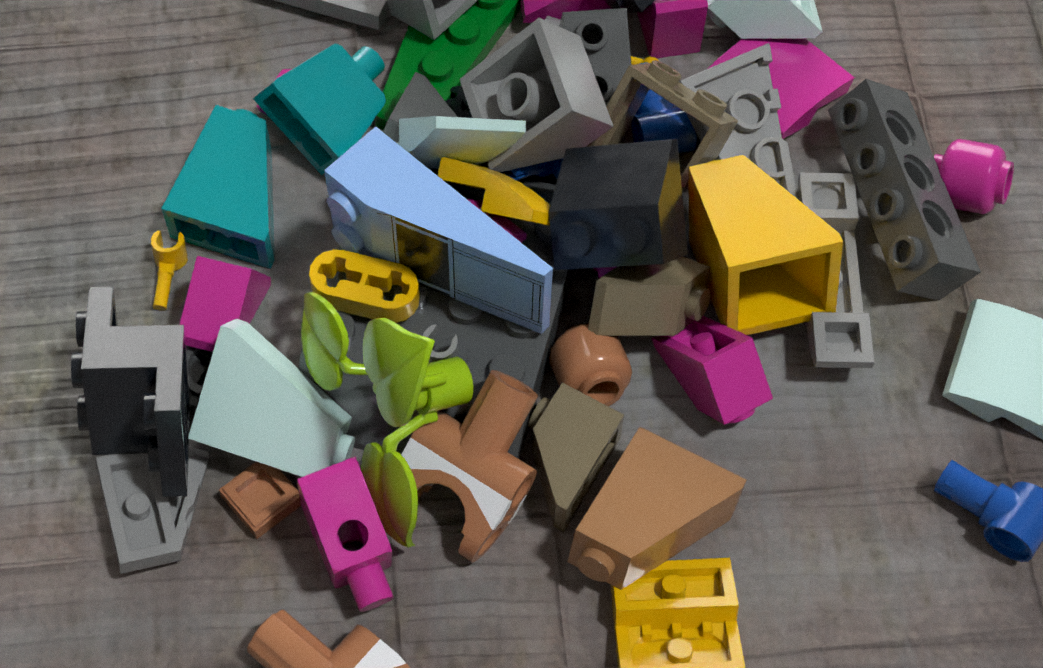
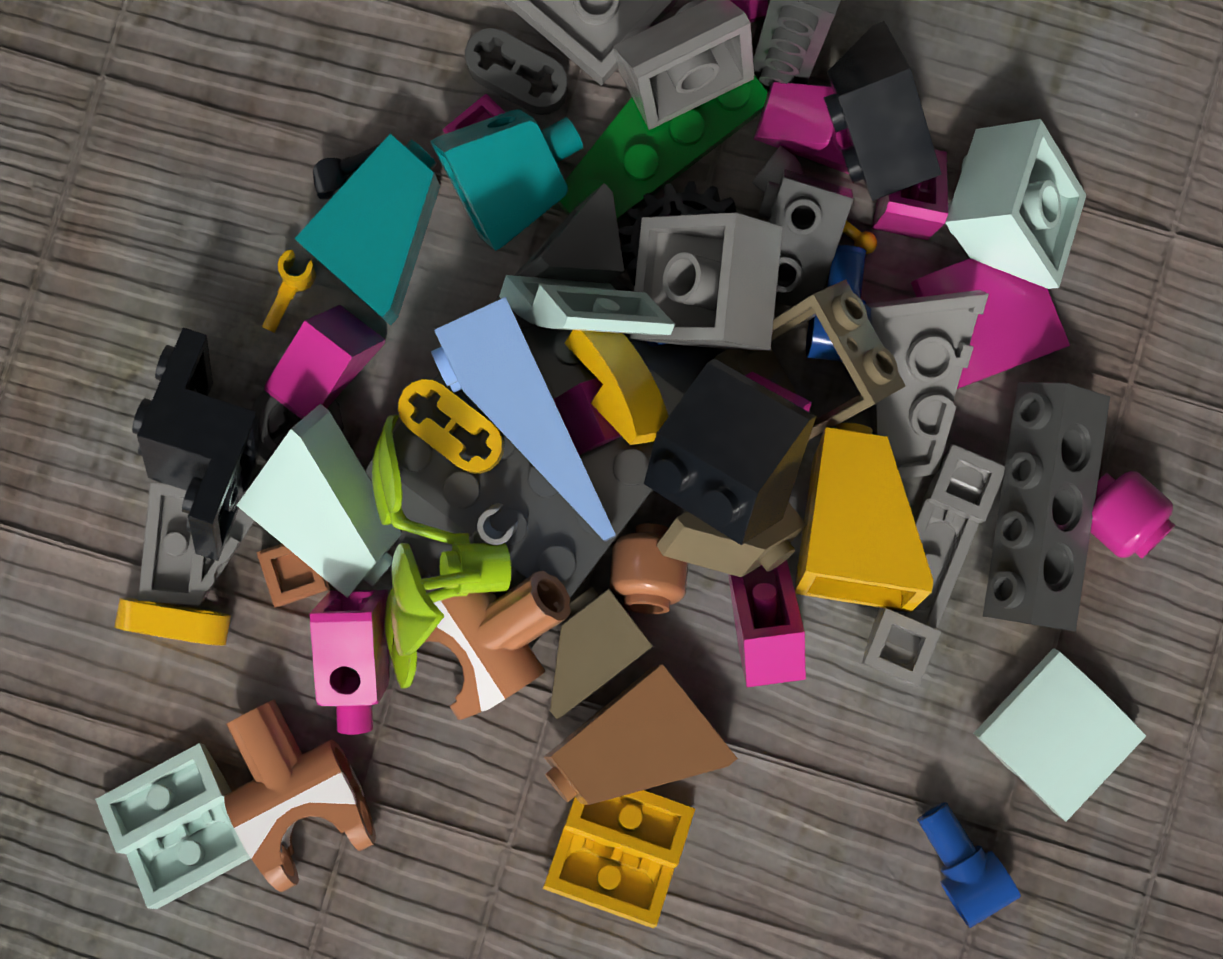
camera: 25 degrees right, 25 degrees up
none -> yellow beam [114,597,231,646]
none -> black hand [313,143,381,200]
none -> dark grey beam [465,28,568,115]

